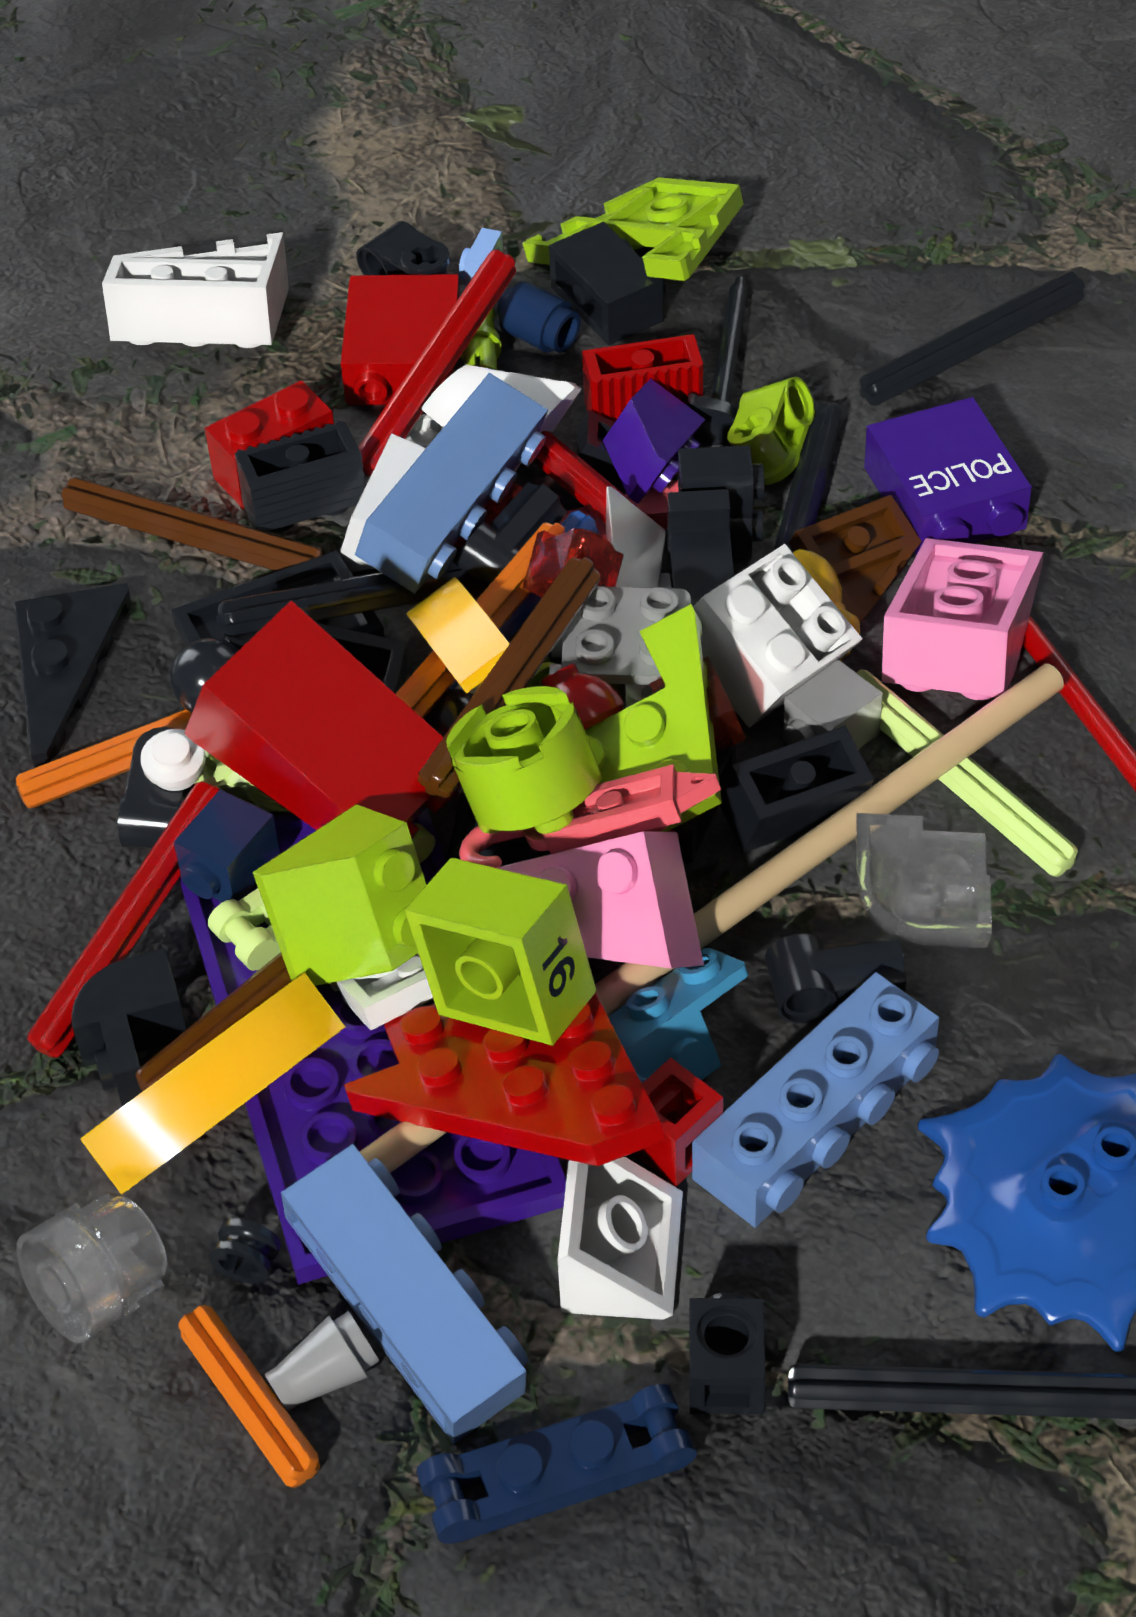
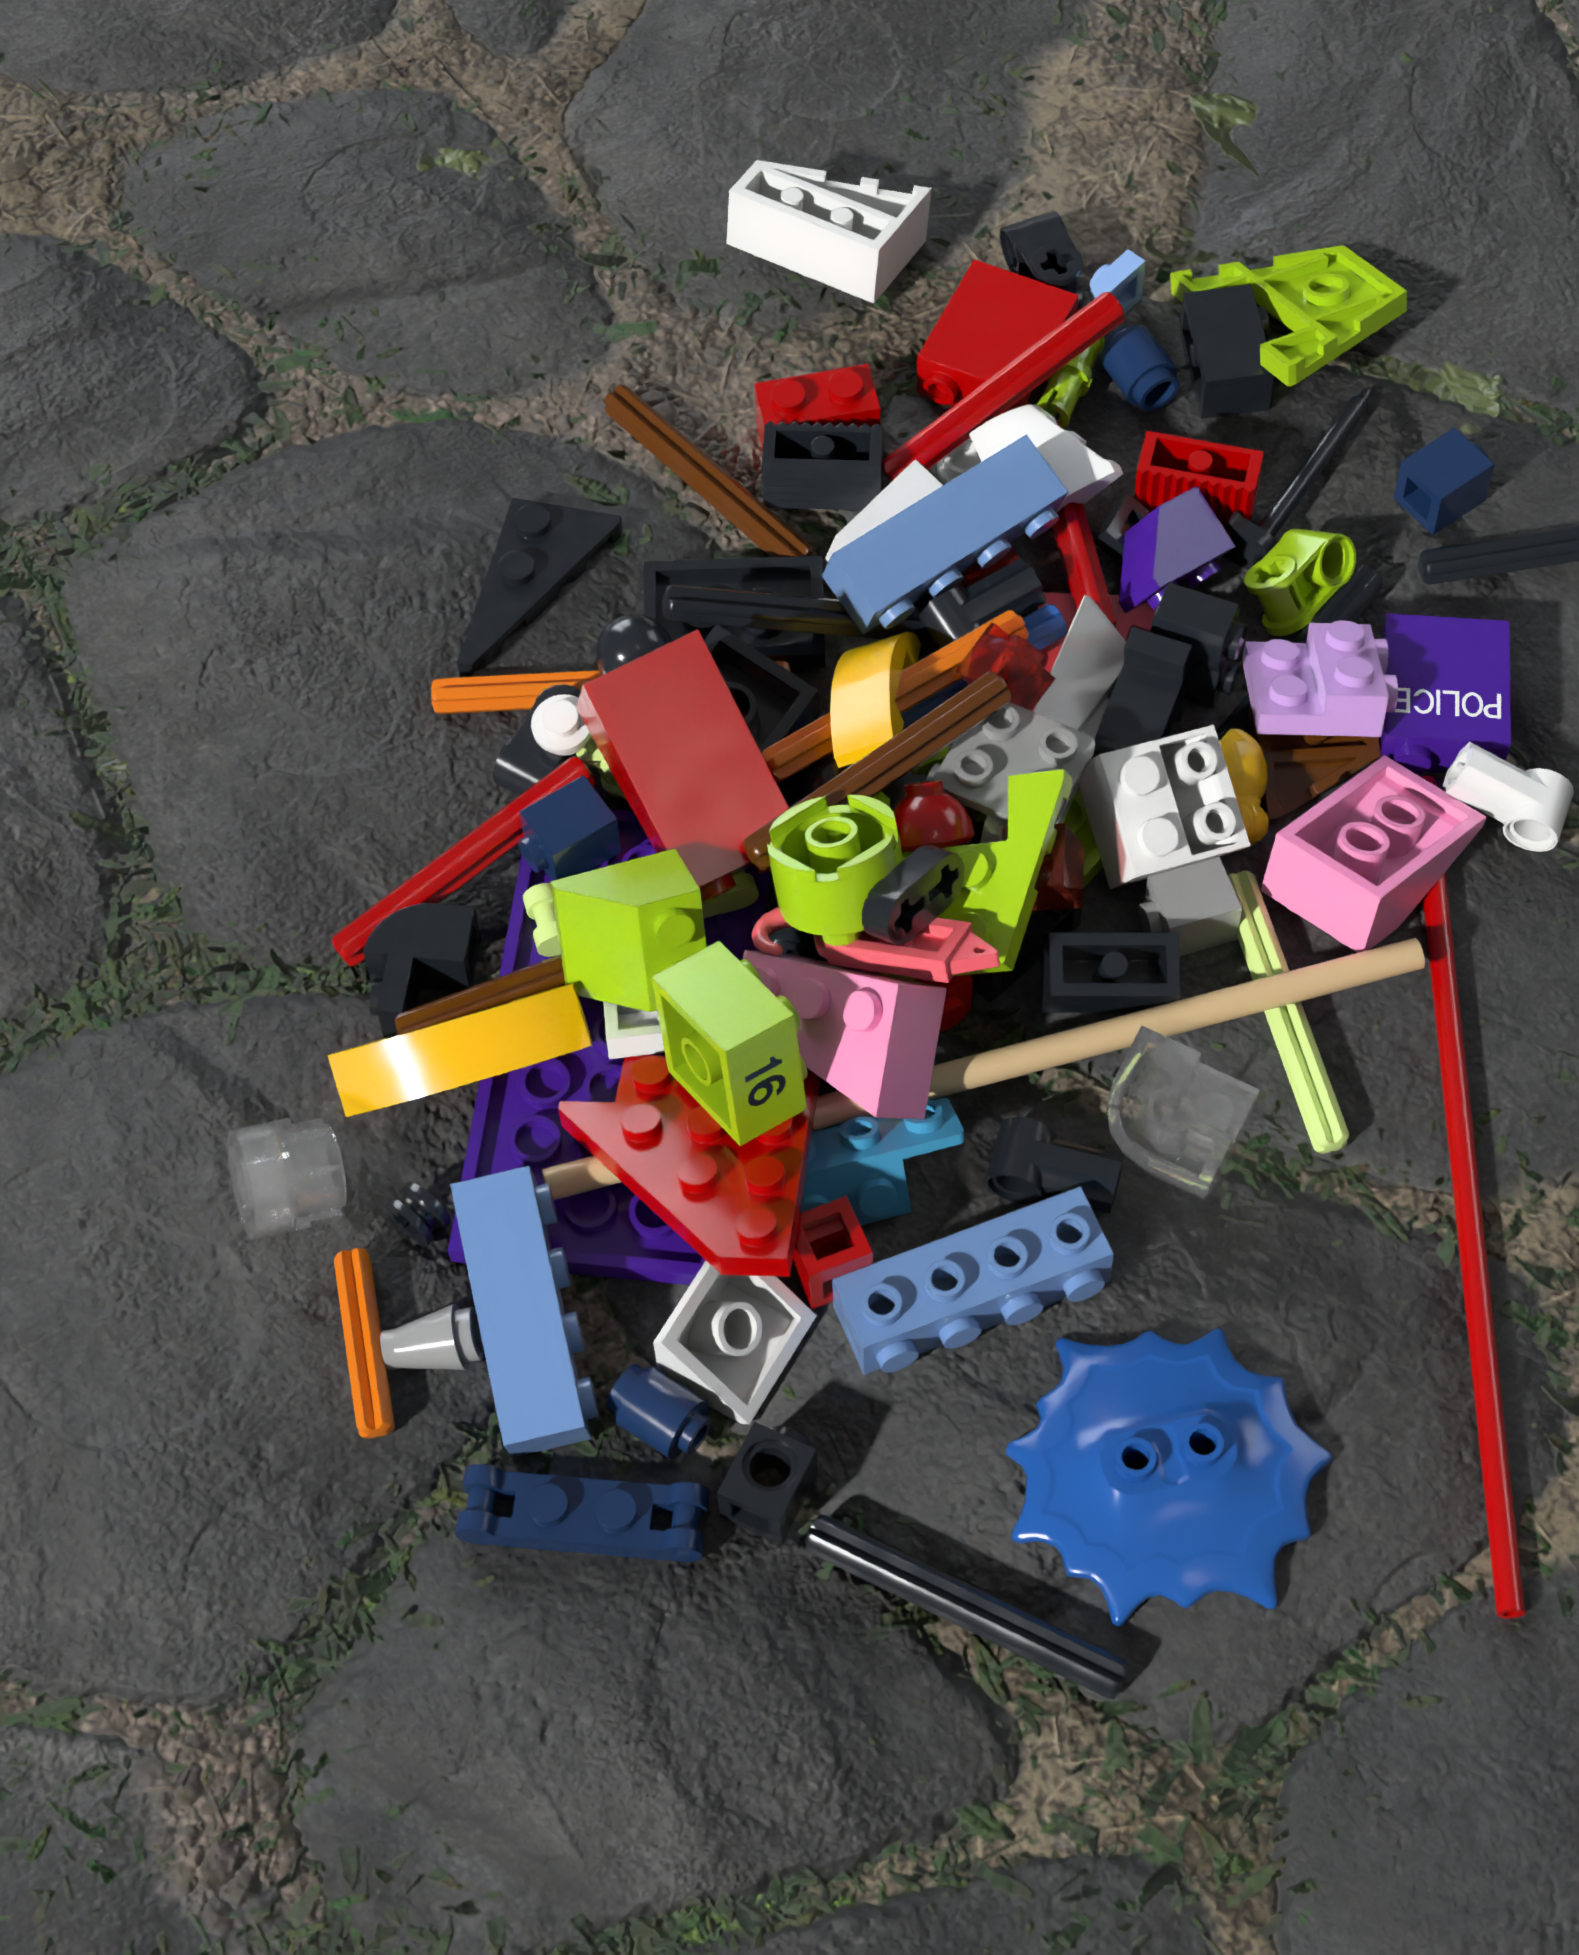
camera: 25 degrees right, 10 degrees up
none -> dark blue brick [606,1364,712,1459]
none -> black beam [862,845,965,945]
none -> lavender plate [1242,620,1398,737]
none -> dark blue brick [1394,427,1494,535]
none -> white piece [1442,742,1574,852]

